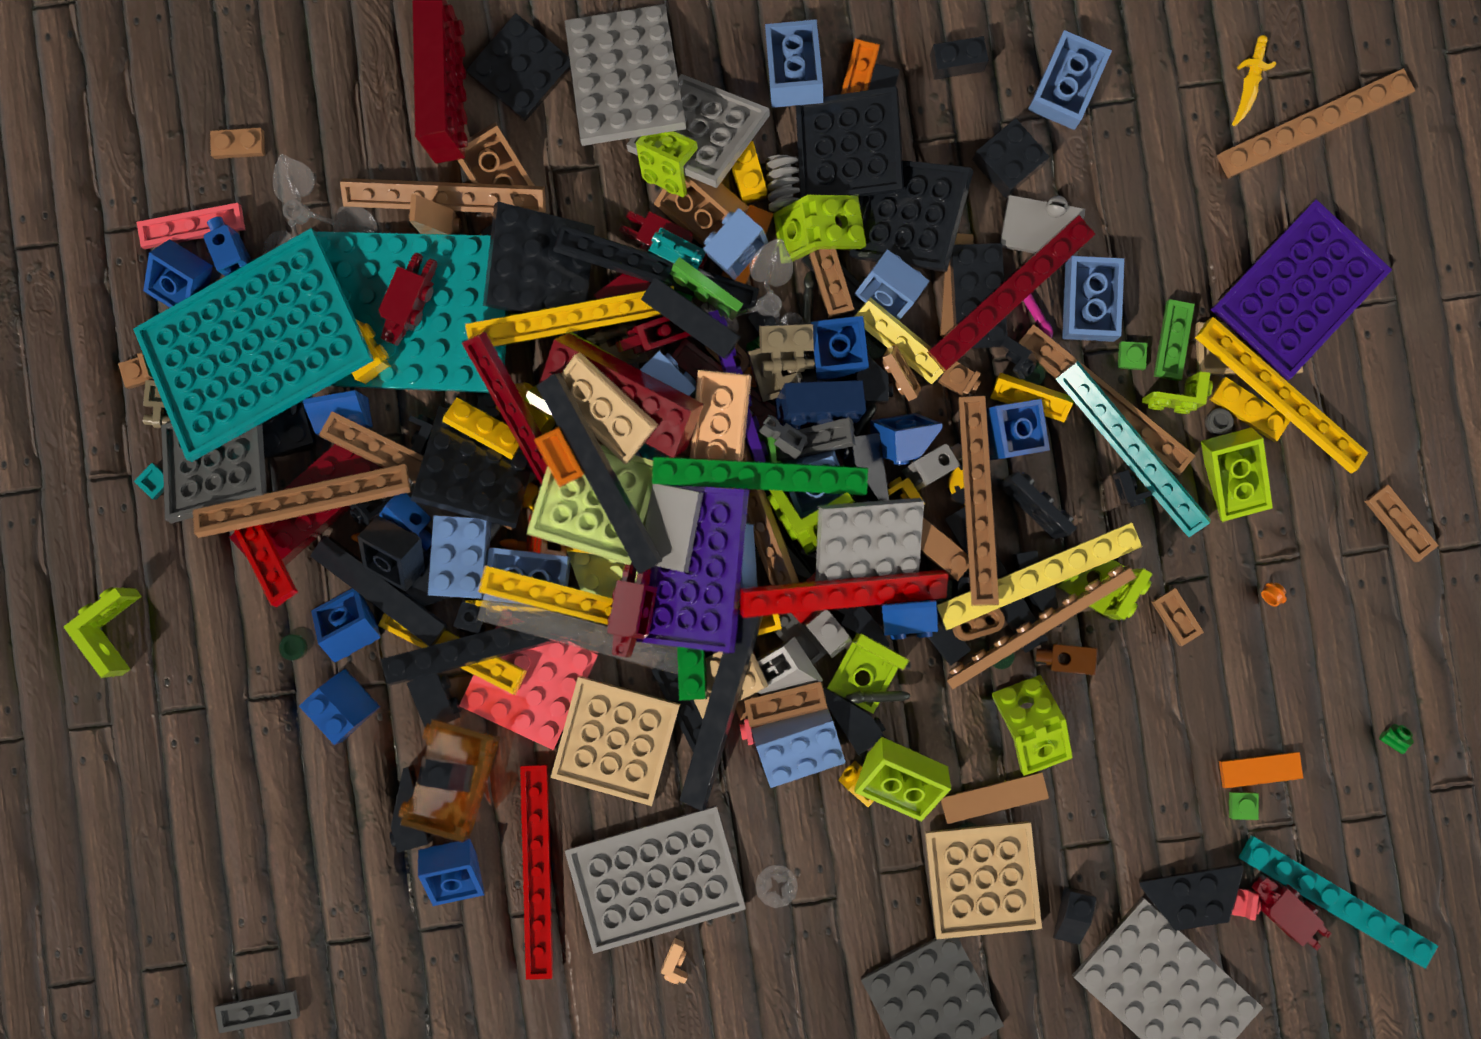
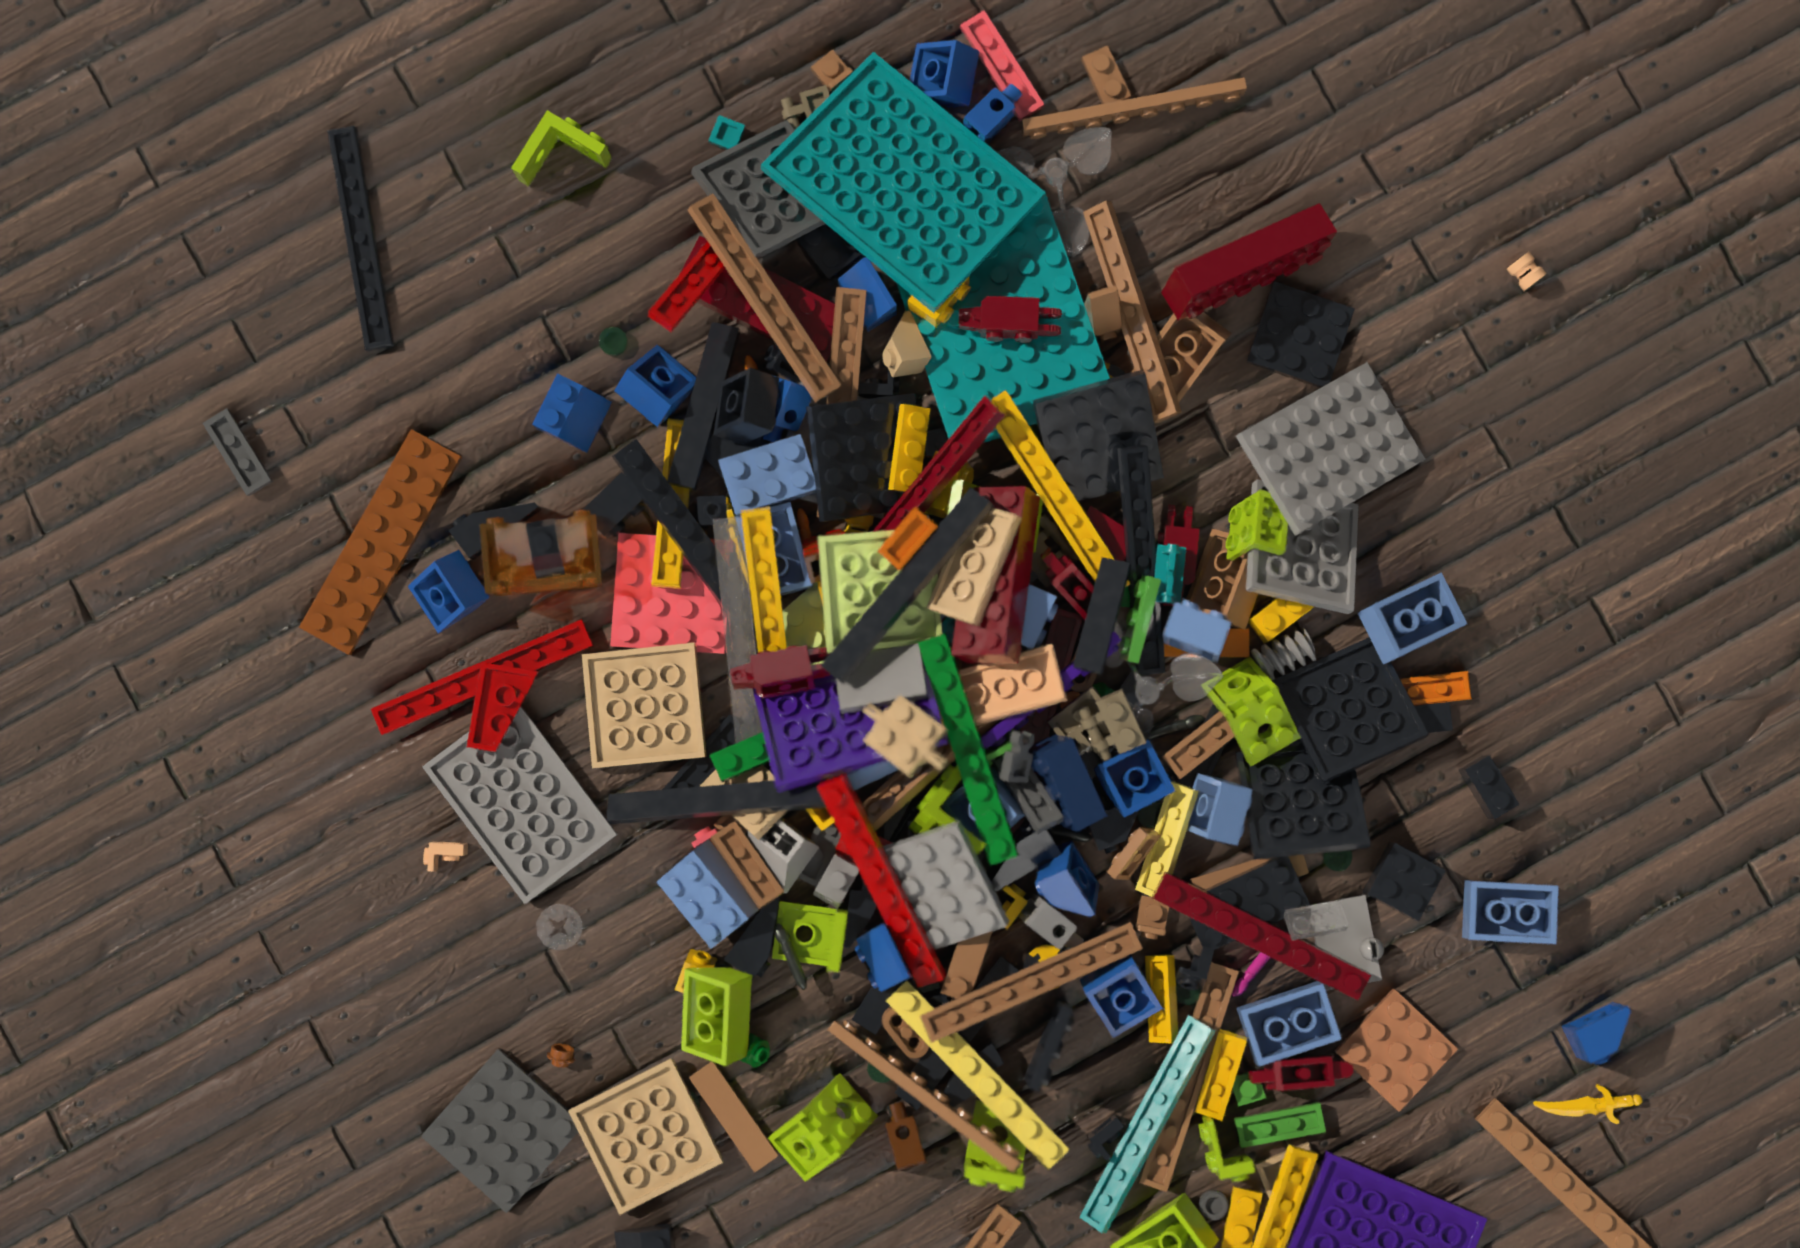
camera: 65 degrees right, 0 degrees up
none -> dark orange plate [299,429,462,655]
none -> black tile [327,125,395,352]
none -> red wing [466,662,539,752]
none -> dark orange plate [547,1043,575,1068]
none -> green plate [740,1033,770,1067]
none -> tan plate [863,695,948,777]
none -> tan slope [882,310,932,377]
none -> medium nougat plate [1021,77,1247,139]
none -> yellow plate [1195,1029,1248,1121]
none -> dark red hinge [1249,1056,1354,1091]
none -> clear plate [1284,900,1349,940]
none -> clear green tile [1322,850,1352,871]
none -> nougat plate [1335,989,1458,1112]
none -> blue slope [1561,1002,1631,1065]

